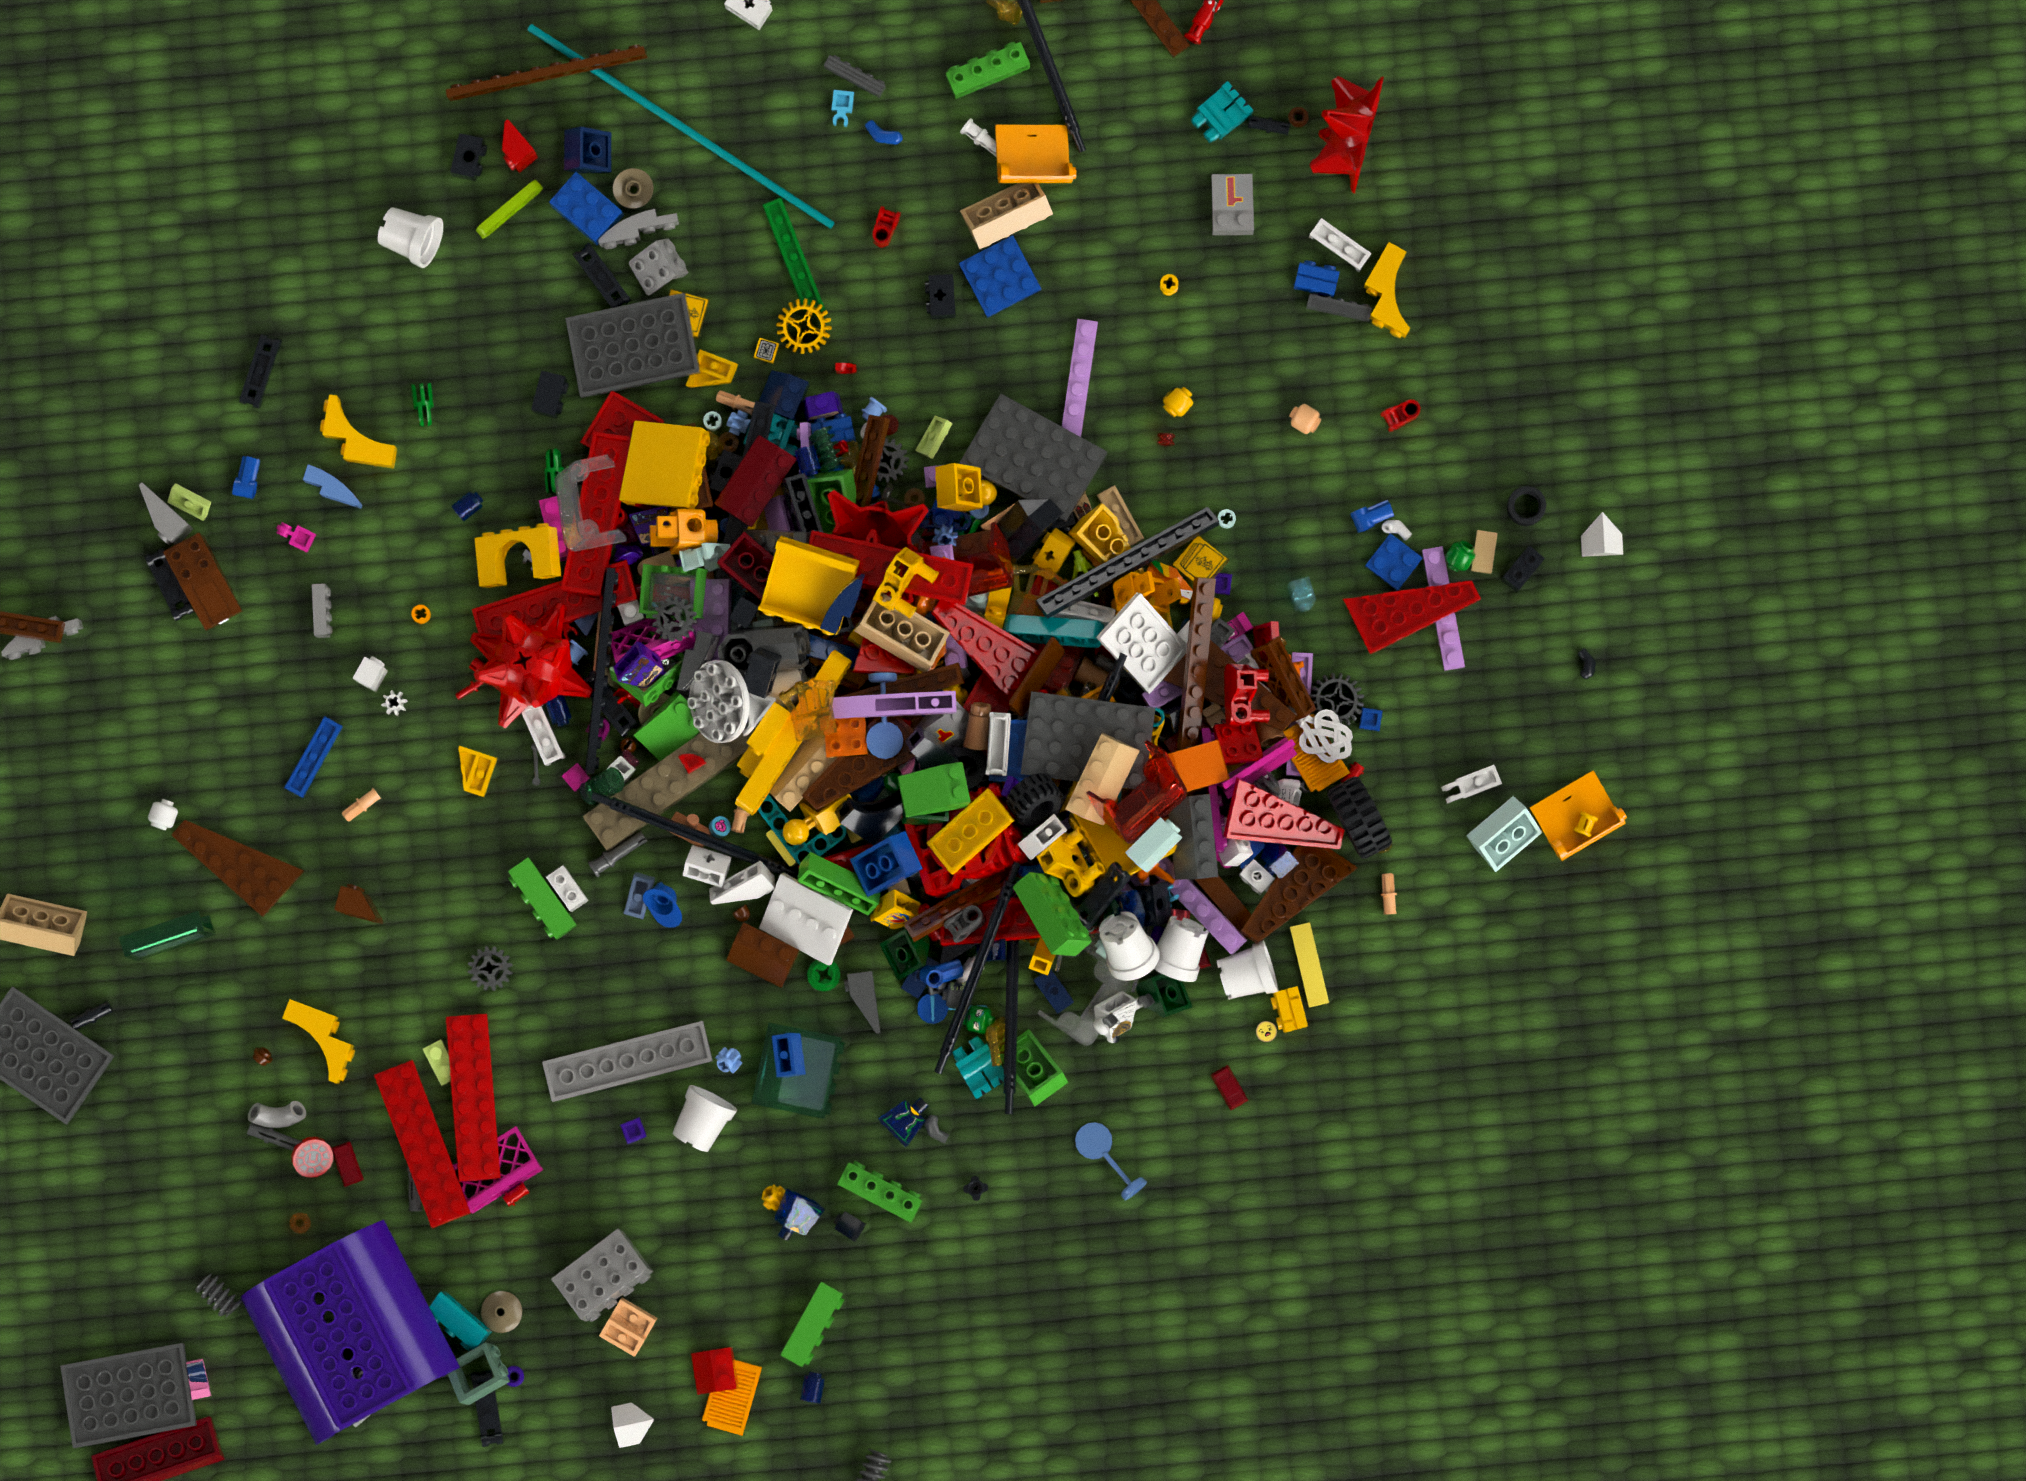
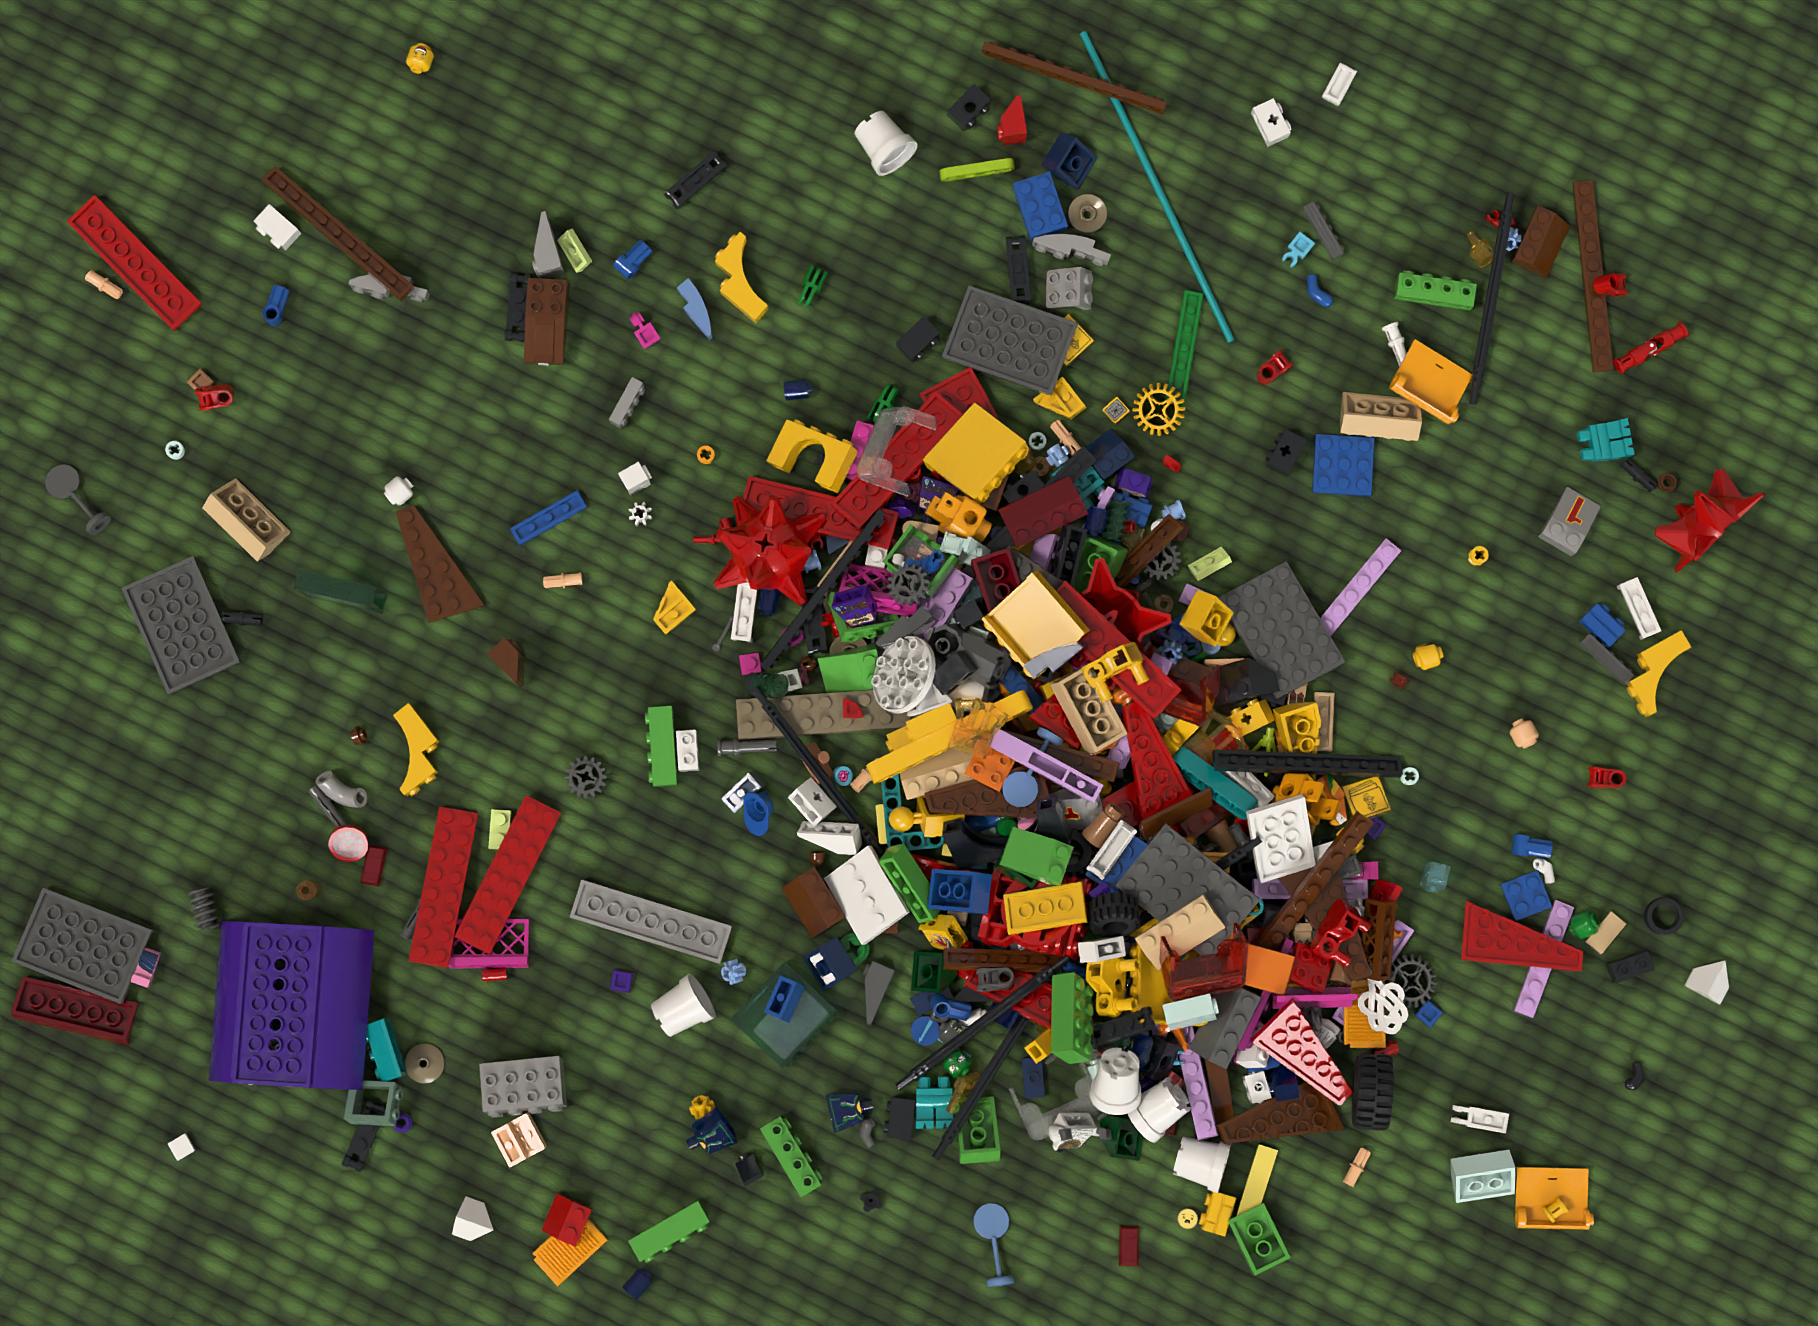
camera: 25 degrees right, 0 degrees up
none -> dark blue slope [803,937,857,991]
none -> black brick [884,1097,916,1140]
none -> blue arm [892,550,944,575]
none -> bright green slope [1228,1203,1291,1276]

